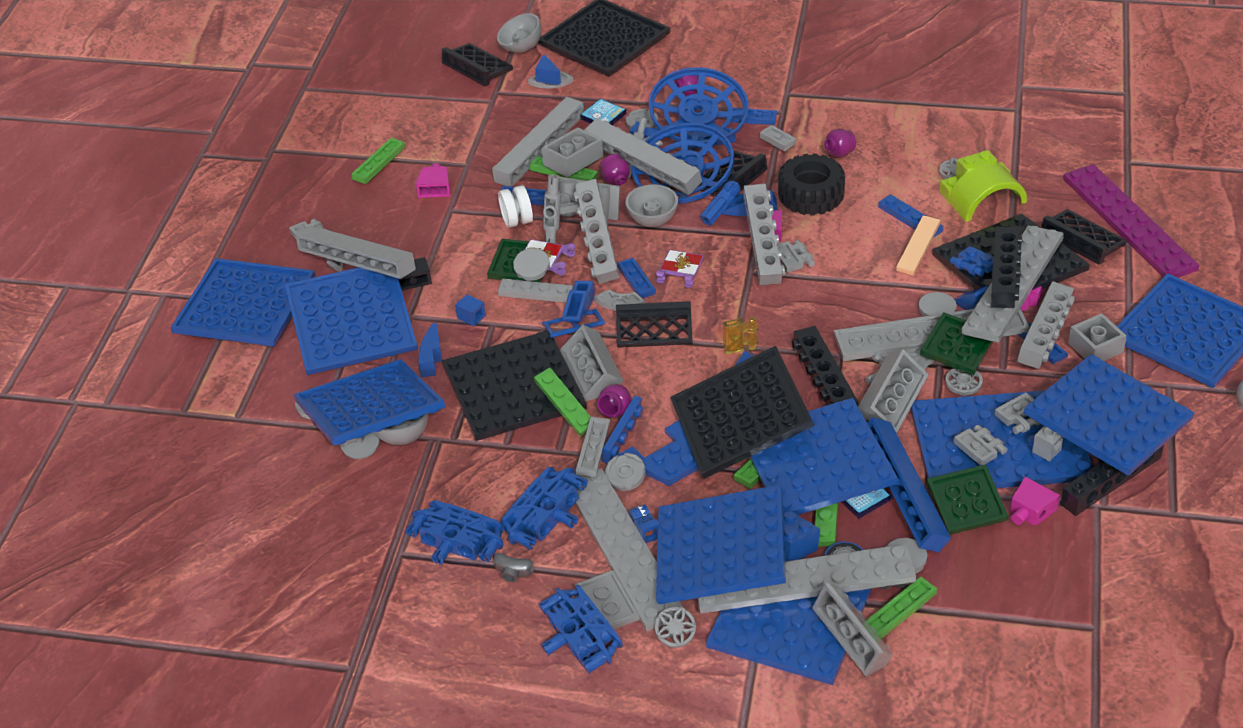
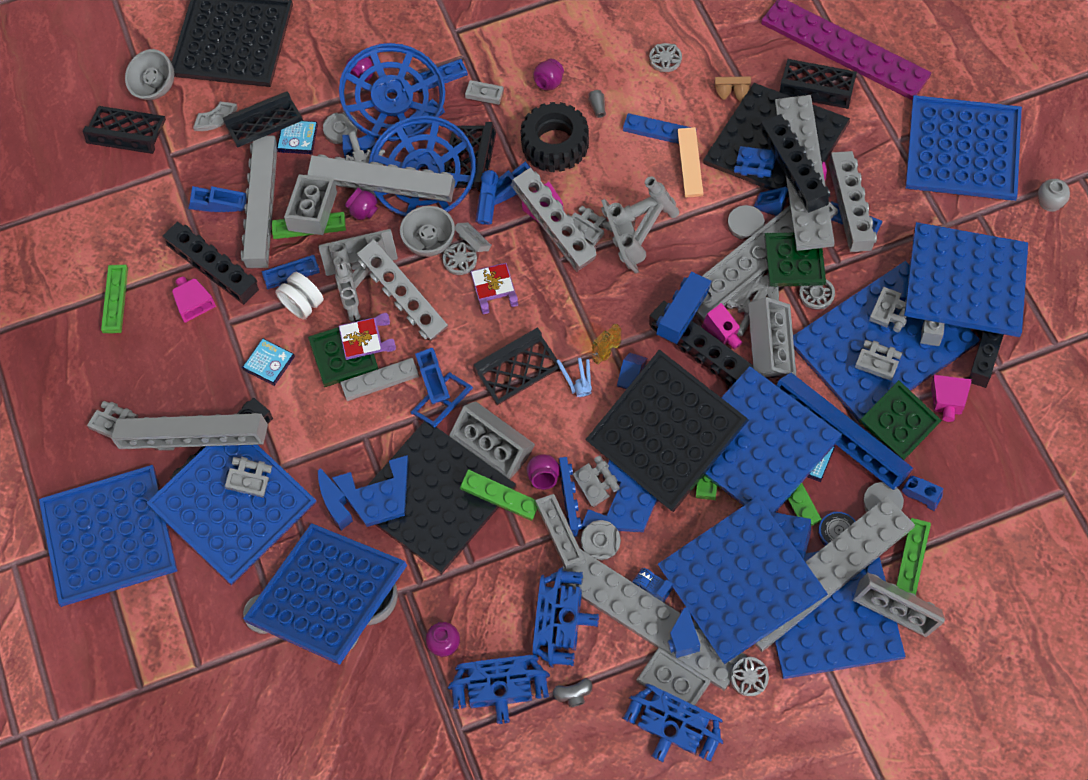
camera: 30 degrees left, 20 degrees up
blue brick [455,295,486,326] -> none
light grey tile [513,248,550,281] -> none
blue slope [535,55,561,85] -> none
light grey tile [594,289,645,310] -> none
blue tile [617,258,656,299] -> none
lime piece [939,150,1027,221] -> none
light grey brick [1068,313,1126,361] -> none
none -> black brick [162,221,259,305]
none -> blue slope [188,186,247,212]
none -> black fence [223,91,303,148]
none -> light grey plate [225,457,272,498]
none -> tile [242,338,295,386]
none -> blue wing [332,455,408,527]
none -> magenta piece [426,622,460,657]
none -> light grey wheel [443,242,477,275]
none -> light grey plate [455,222,492,252]
none -> light blue plant [557,357,592,397]
none -> light grey plate [573,456,620,507]
none -> flat silver cone [587,90,606,118]
none -> light grey plate [601,176,679,274]
none -> blue brick [656,271,712,344]
none -> blue slope [667,607,701,658]
none -> dark pink torso [701,303,743,350]
none -> medium nougat tile [714,76,751,103]
none -> blue leg [902,476,943,511]

